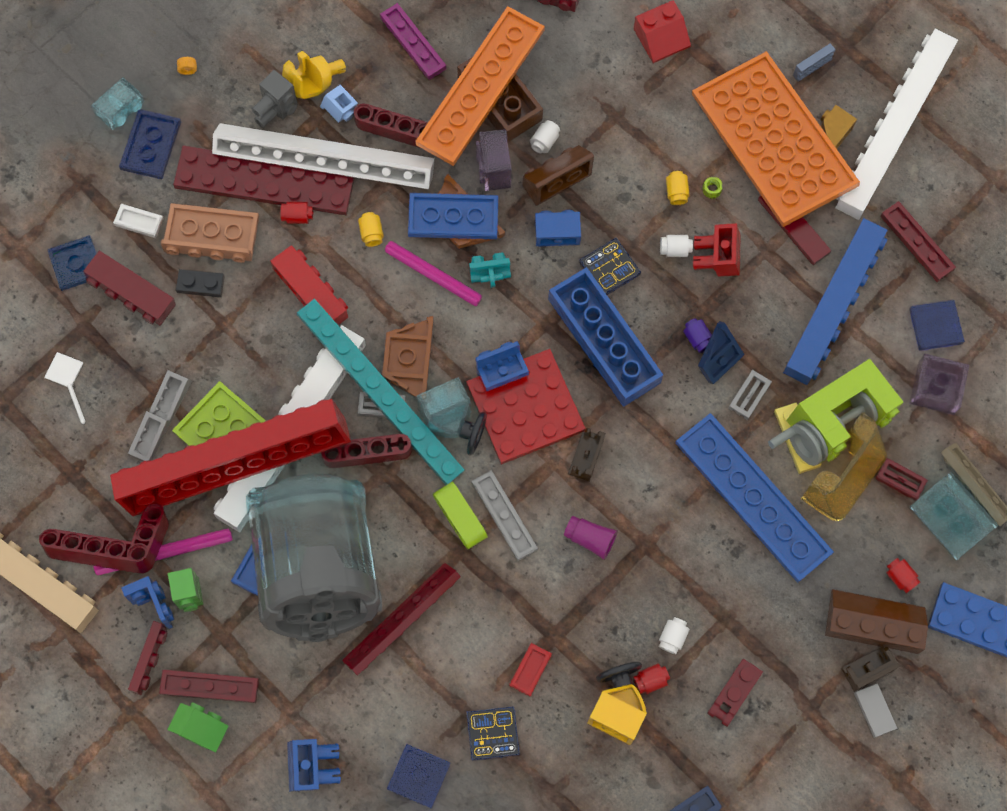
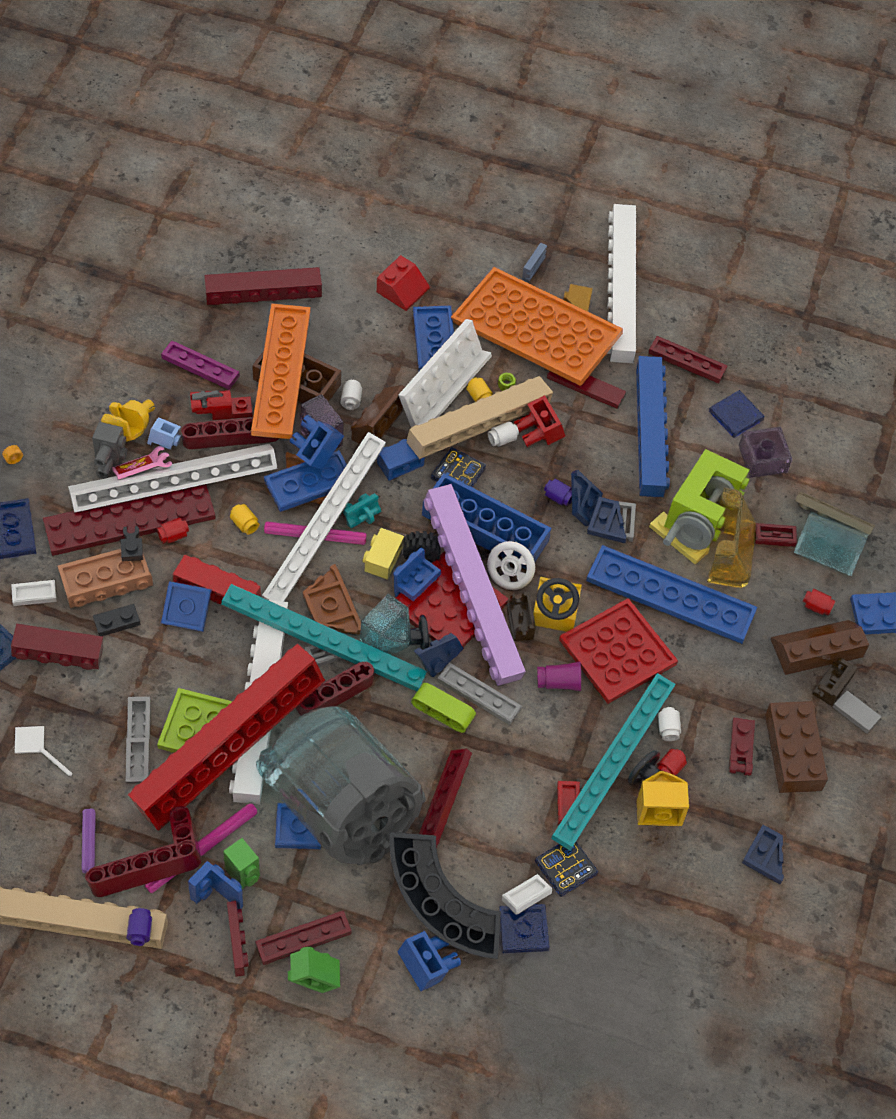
camera: 30 degrees left, 15 degrees down
none -> medium lavender axle [82,808,96,874]
none -> bright pink flag [112,446,172,480]
none -> black plate [121,526,143,562]
none -> dark purple brick [126,908,153,946]
none -> blue tile [161,581,212,631]
none -> red plate [190,390,253,420]
none -> white plate [262,432,386,602]
none -> blue brick [290,415,344,470]
none -> light yellow brick [363,528,404,580]
none -> black brick [390,832,501,959]
none -> white bracket [399,319,492,427]
none -> black tyre [403,531,441,563]
none -> tan brick [406,376,553,459]
none -> blue tile [413,306,454,372]
none -> dark blue wing [414,633,464,677]
none -> lavender brick [424,484,526,686]
none -> white plate [487,541,535,590]
none -> white tile [502,874,552,915]
none -> piece [533,577,582,632]
none -> teal plate [551,673,676,851]
none -> red plate [559,598,678,704]
none -> dark blue wing [587,497,626,543]
none -> reddish brown brick [765,701,828,793]

